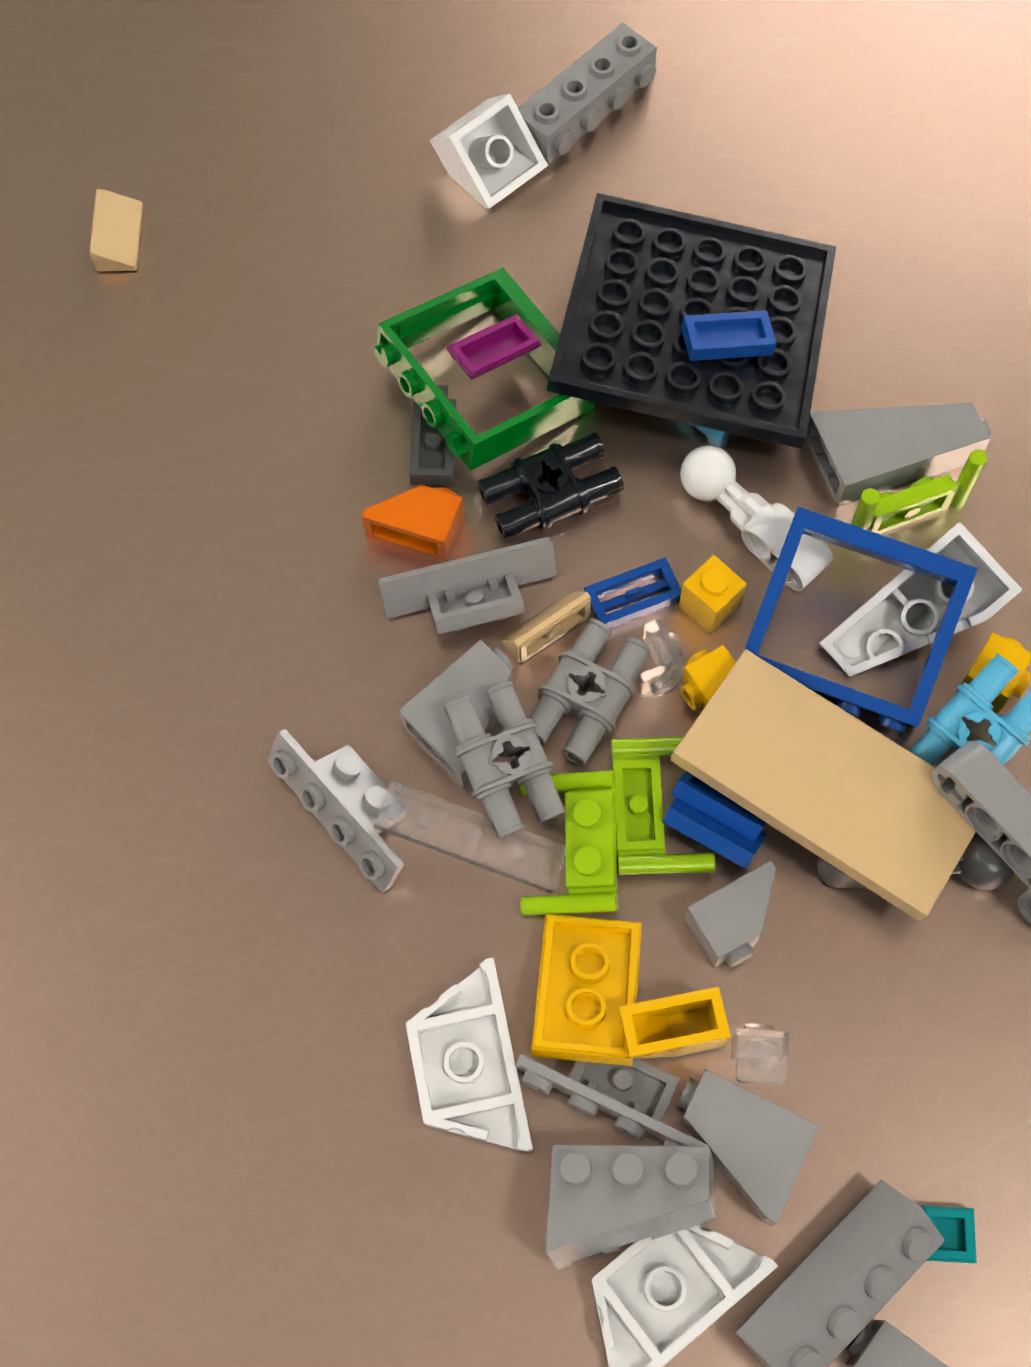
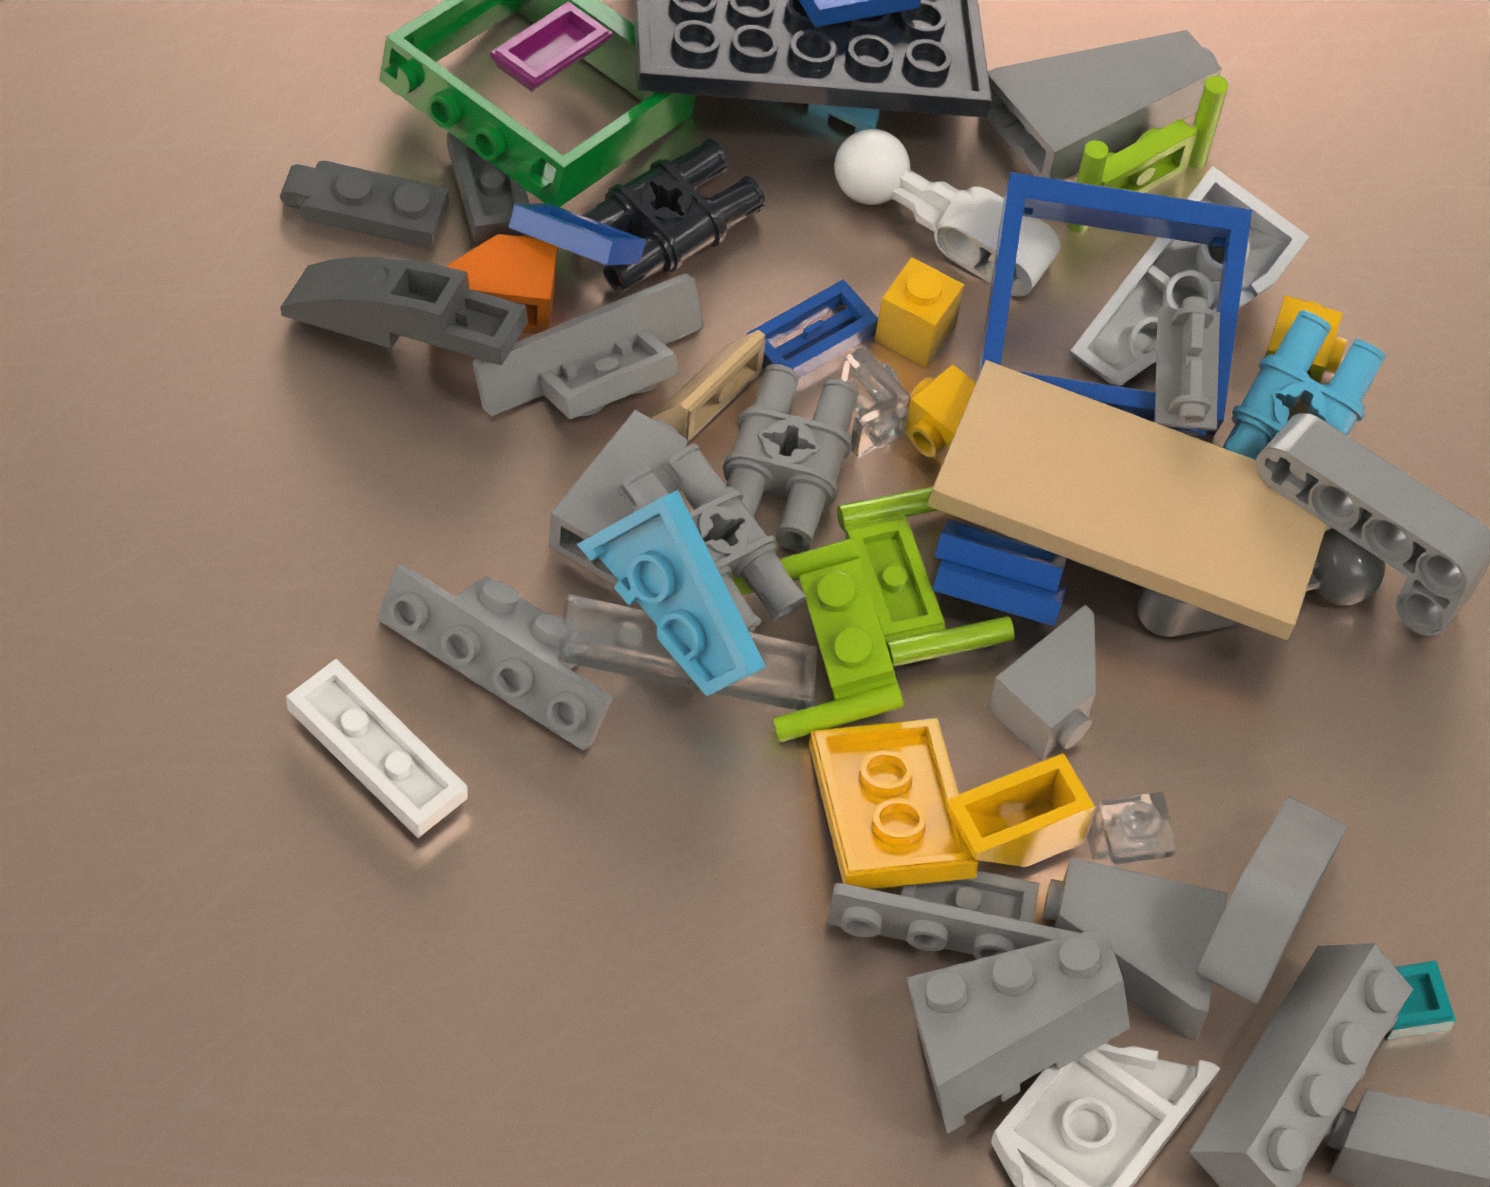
camera: 25 degrees left, 10 degrees down
white wing [405,958,533,1153] -> none
none -> dark grey hinge [280,161,449,249]
none -> dark grey slope [280,257,528,366]
none -> white plate [286,659,468,838]
none -> tile [509,203,646,265]
none -> medium azure wing [577,490,766,697]
none -> light grey hinge [1154,297,1220,431]
none -> light grey beam [1196,796,1348,1005]

